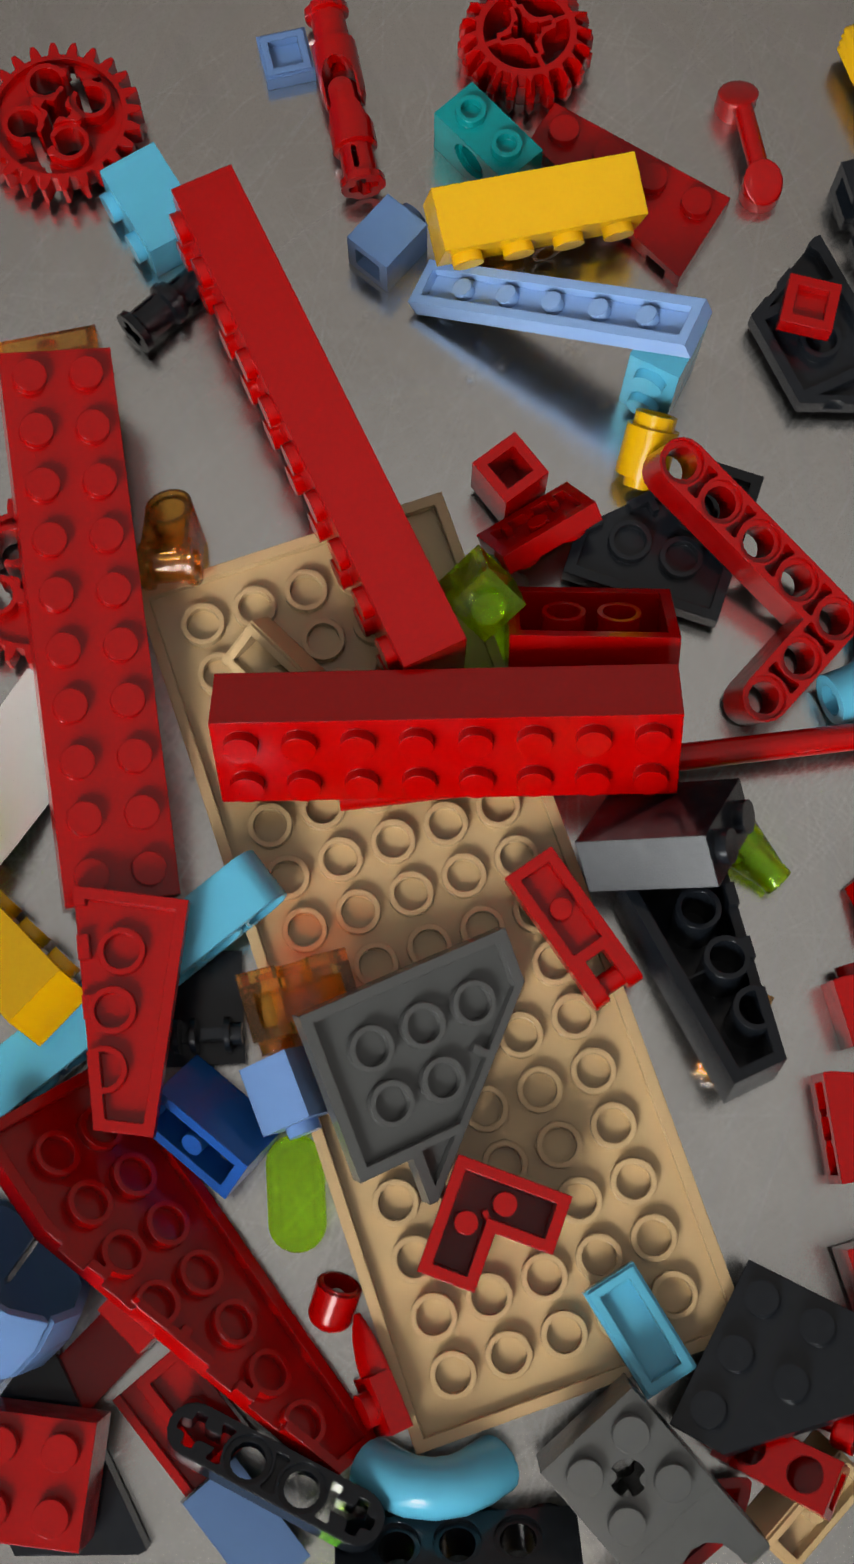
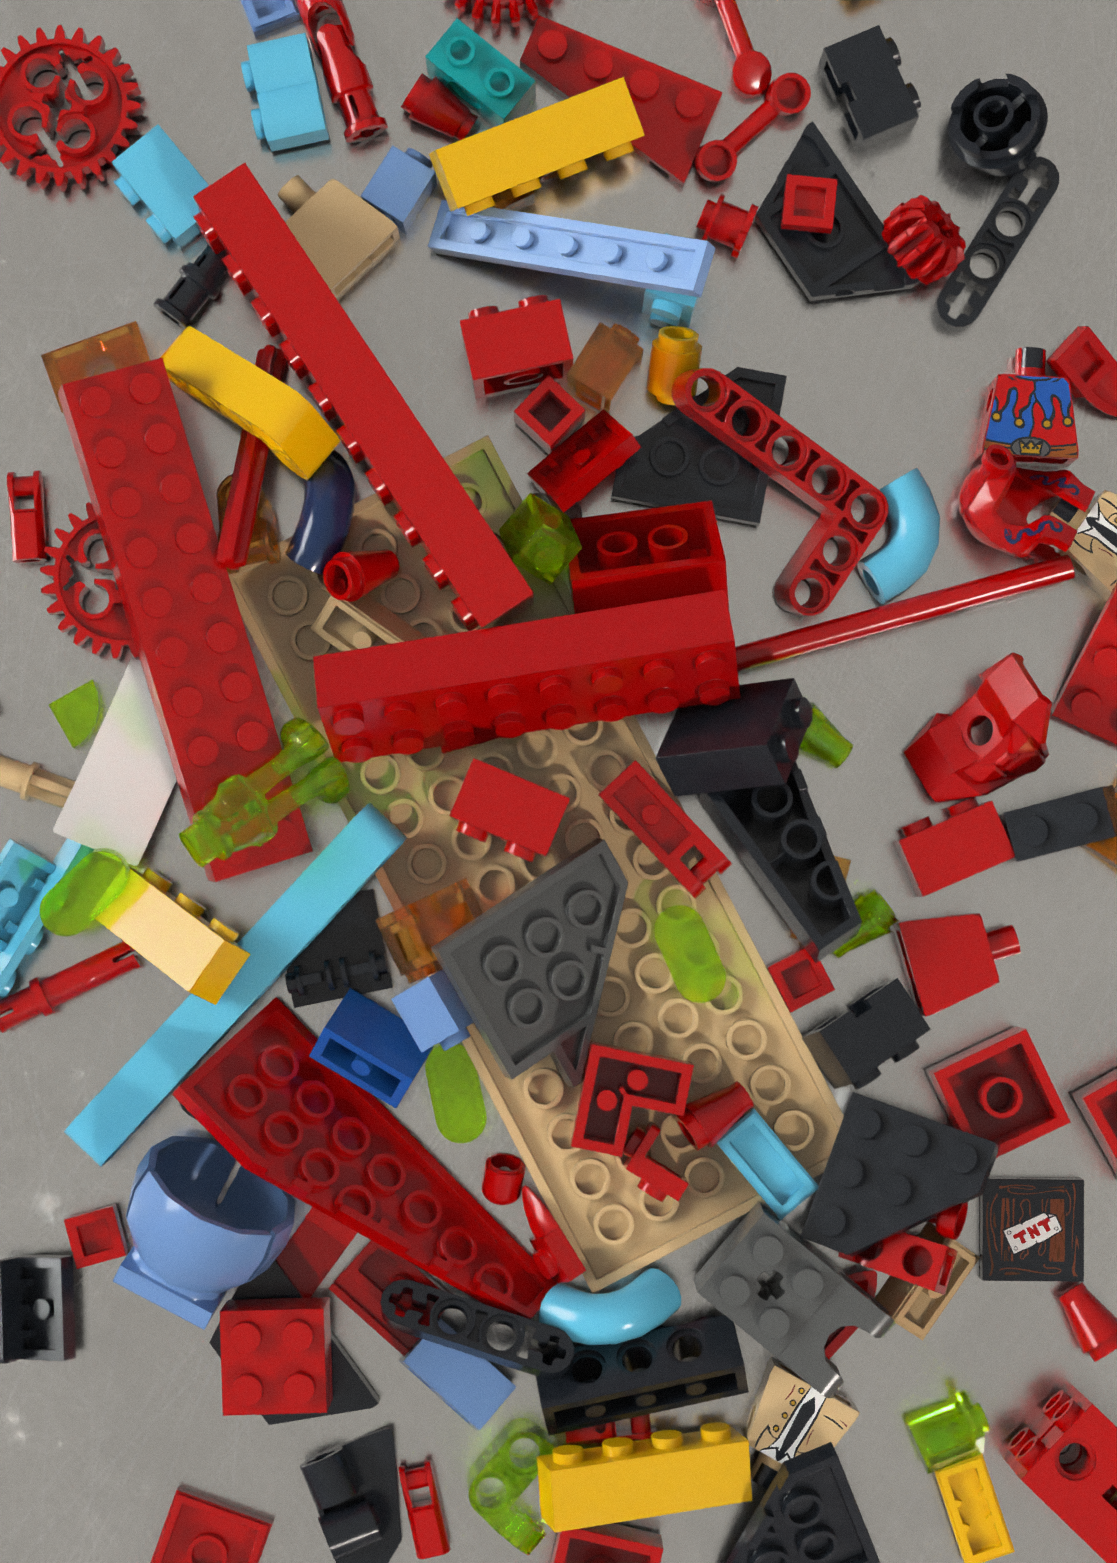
camera: 15 degrees left, 10 degrees up
red wing [72,885,190,1138] -> none
none -> yellow beam [160,326,340,480]
none -> clear neon green piece [179,717,350,867]
none -> red axle [216,345,286,570]
none -> medium azure brick [241,33,330,152]
none -> tan torso [278,175,400,298]
none -> dark blue cylinder [285,450,355,575]
none -> red cone [323,549,399,602]
none -> red cone [401,73,478,141]
none -> red brick [449,758,570,863]
none -> red brick [460,295,574,399]
none -> clear orange brick [567,322,644,415]
none -> red bracket [623,1121,689,1202]
none -> clear neon green tile [654,905,726,1003]
none -> red cone [675,1081,754,1151]
none -> red bar [694,73,811,182]
none -> red brick [696,194,759,259]
none -> red plate [766,948,835,1013]
none -> black brick [802,978,931,1090]
none -> clear neon green cone [833,888,899,958]

